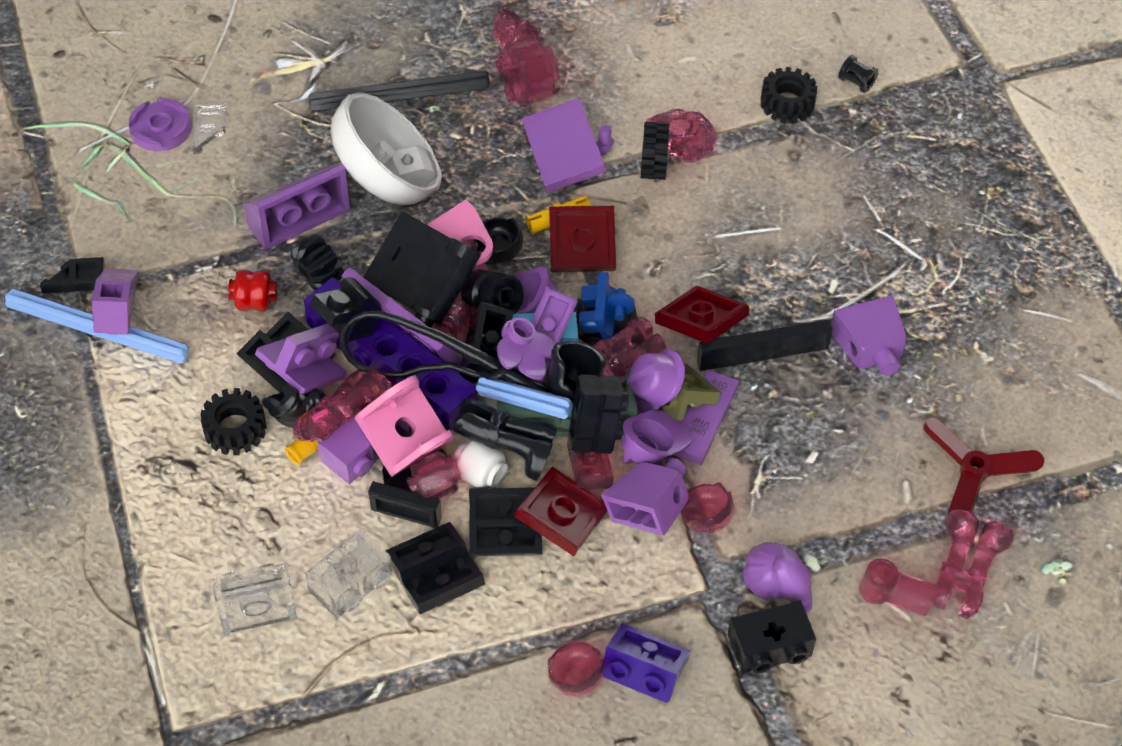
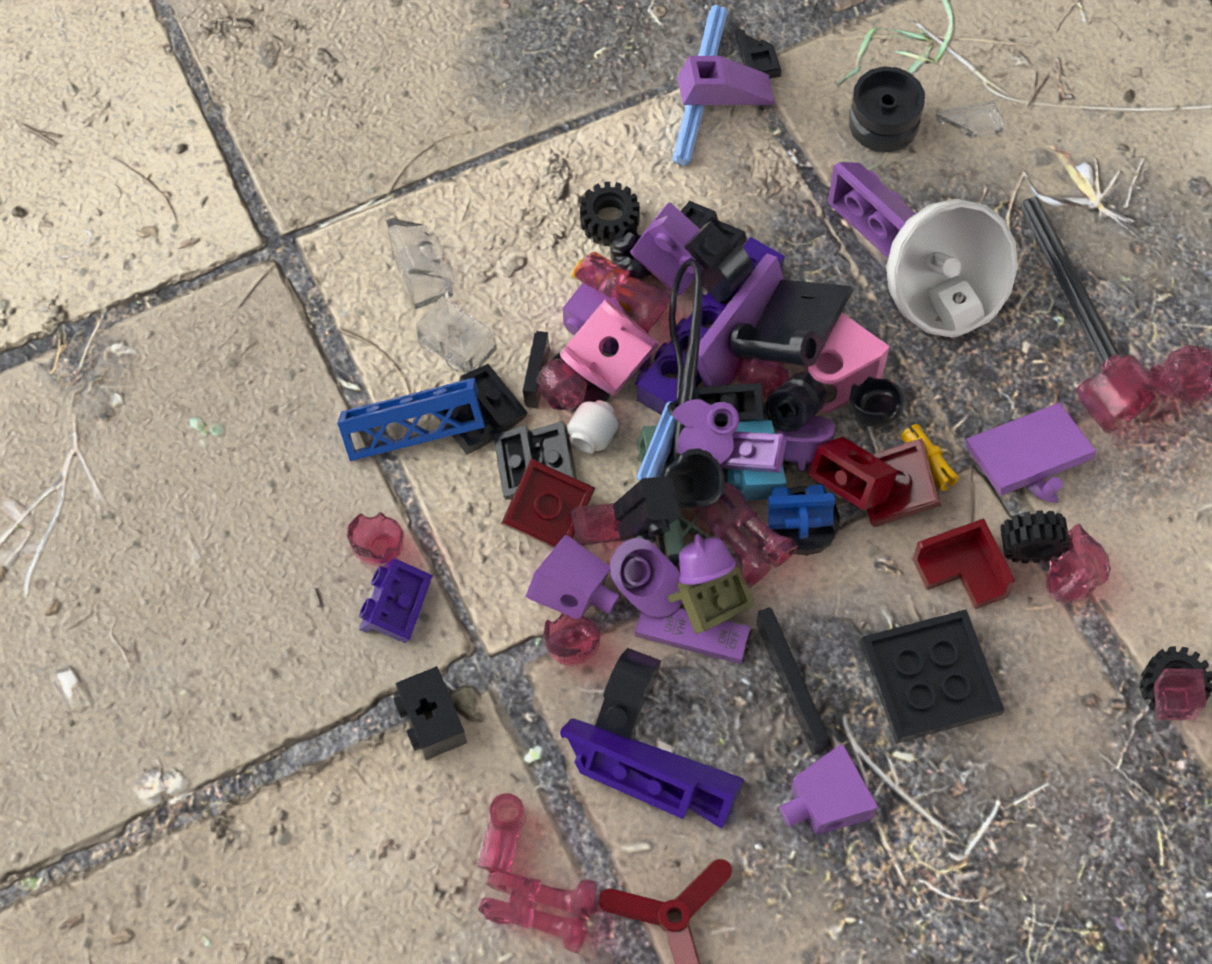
camera: 85 degrees right, 10 degrees up
medium lavender tile [129,98,192,151] -> none
red piece [228,269,277,312] -> none
black gear [291,234,344,290] -> none
black piece [453,398,557,481] -> none
dark red tile [655,286,749,344] -> none
medium lavender hair [743,542,812,612] -> none
none -> blue fence [337,378,485,461]
none -> dark purple wedge [560,718,744,828]
none -> black brick [595,648,662,740]
none -> dark red brick [808,437,899,510]
none -> black wheel [849,66,925,152]
none -> black plate [860,609,1004,743]
none -> dark red panel [912,518,1015,609]
none -> clear pink panel [1154,668,1207,720]

